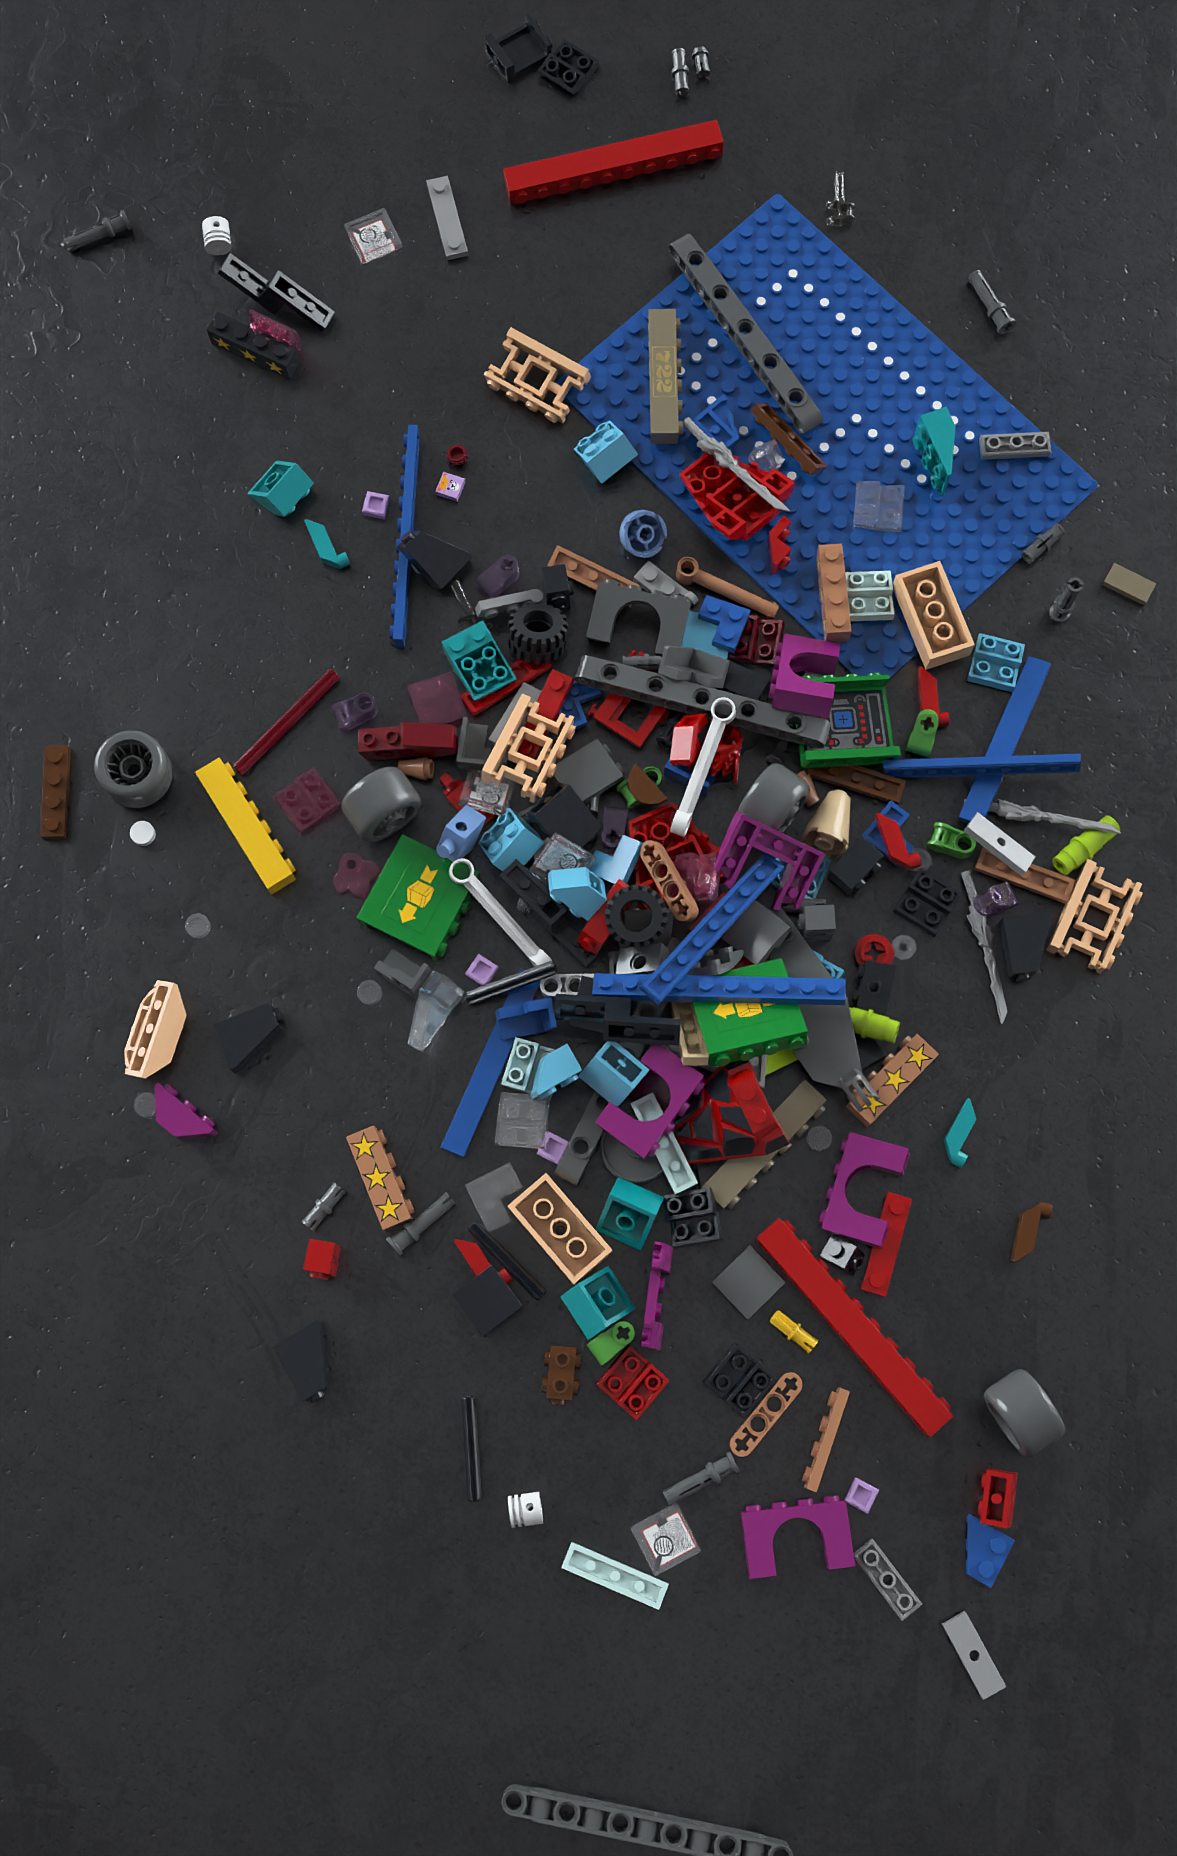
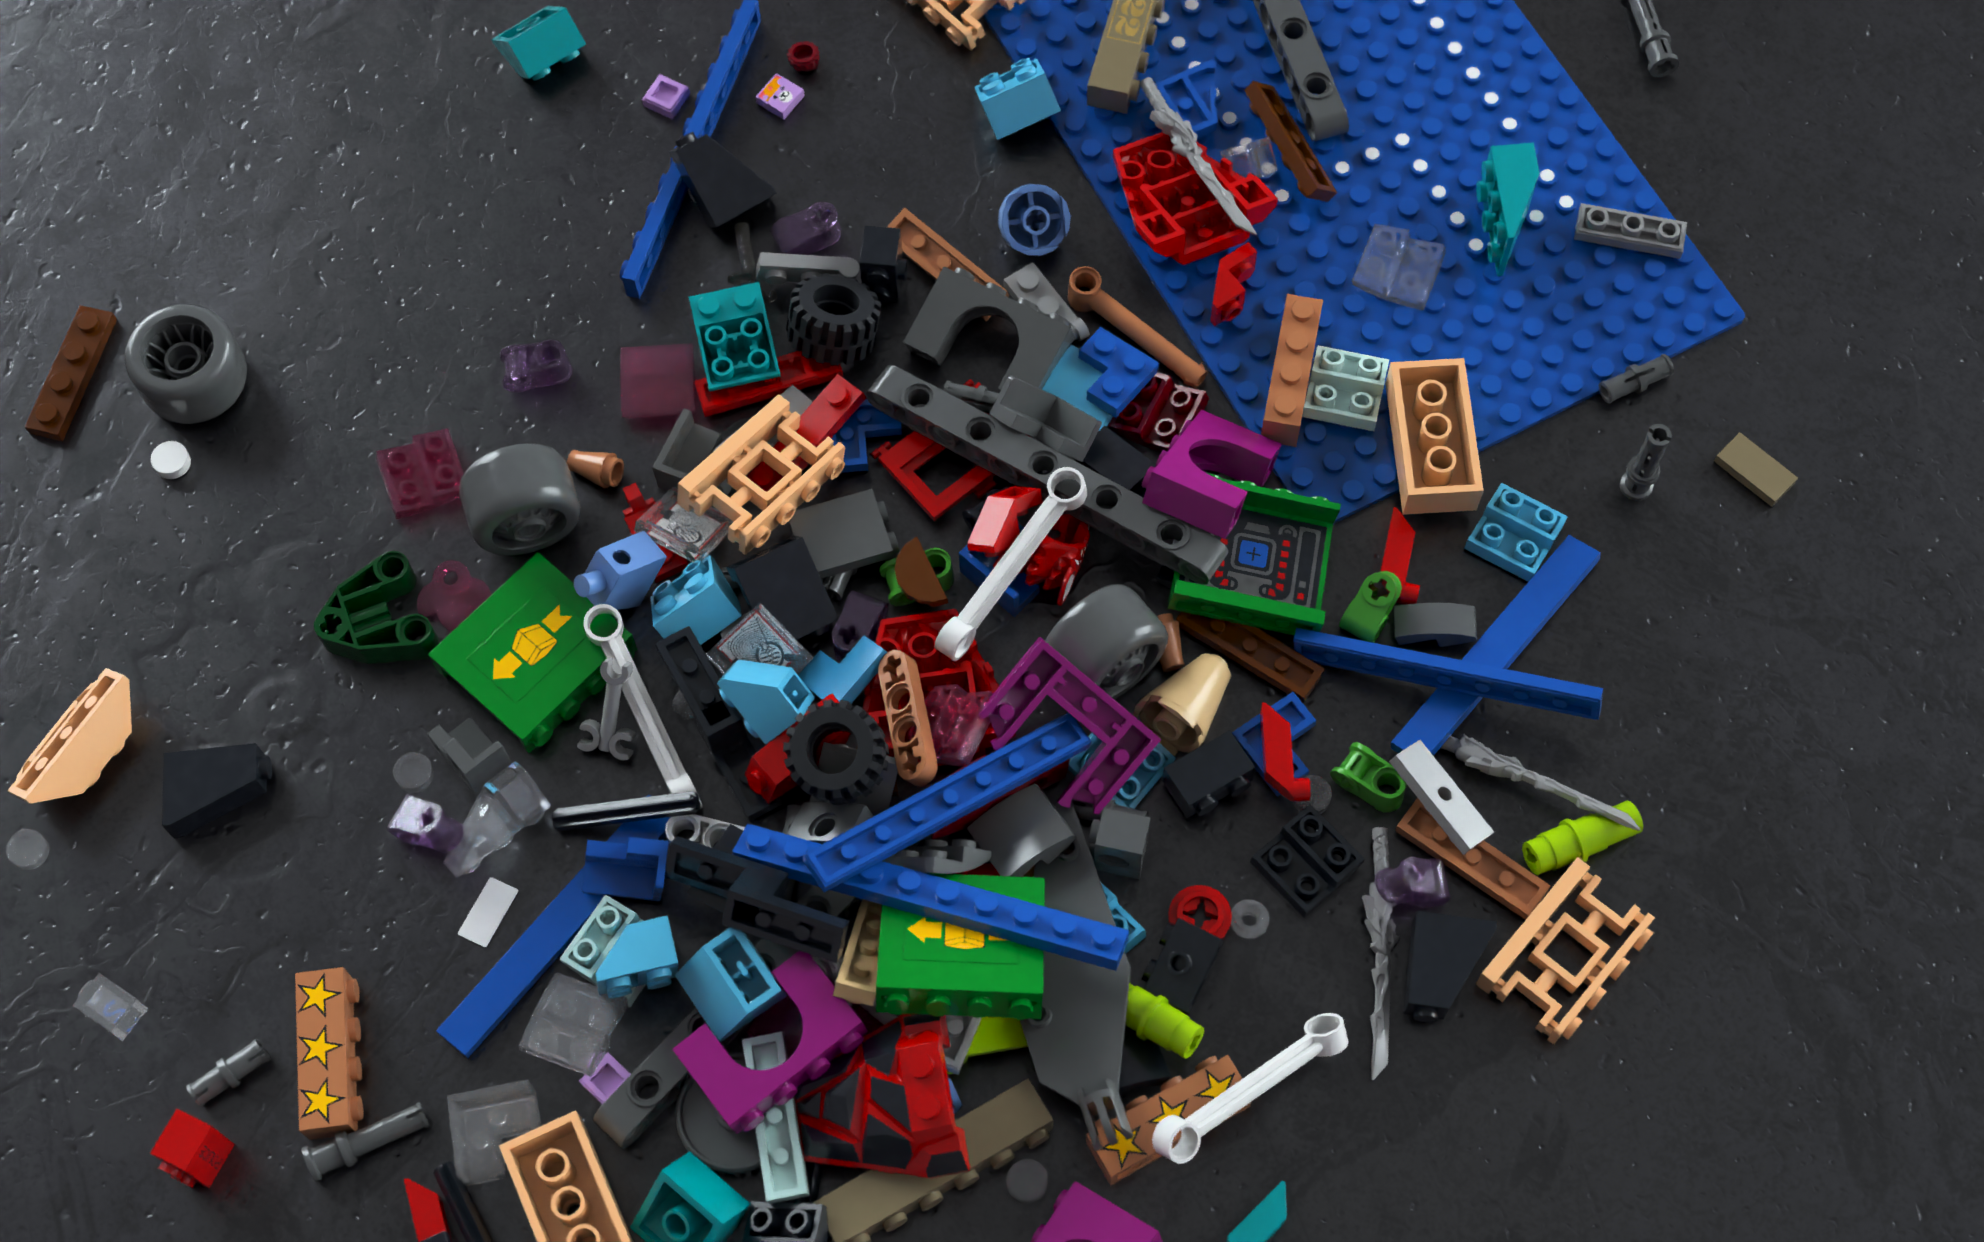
camera: 15 degrees right, 10 degrees down
magenta slope [154,1083,218,1140] -> none
clear tile [185,913,211,939] -> none
yellow brick [195,757,296,895] -> none
dark red axle [233,669,339,775] -> none
teal piece [304,519,350,569] -> none
dark red brick [358,722,458,761] -> none
lavender tile [465,954,499,986] -> none
none -> clear brick [73,973,148,1041]
none -> dark green connector [314,551,439,664]
none -> clear purple piece [386,794,464,852]
none -> white sticker [458,877,518,947]
none -> light grey bar [577,657,636,760]
none -> white piece [1152,1013,1349,1164]
none -> dark grey slope [1394,603,1477,647]

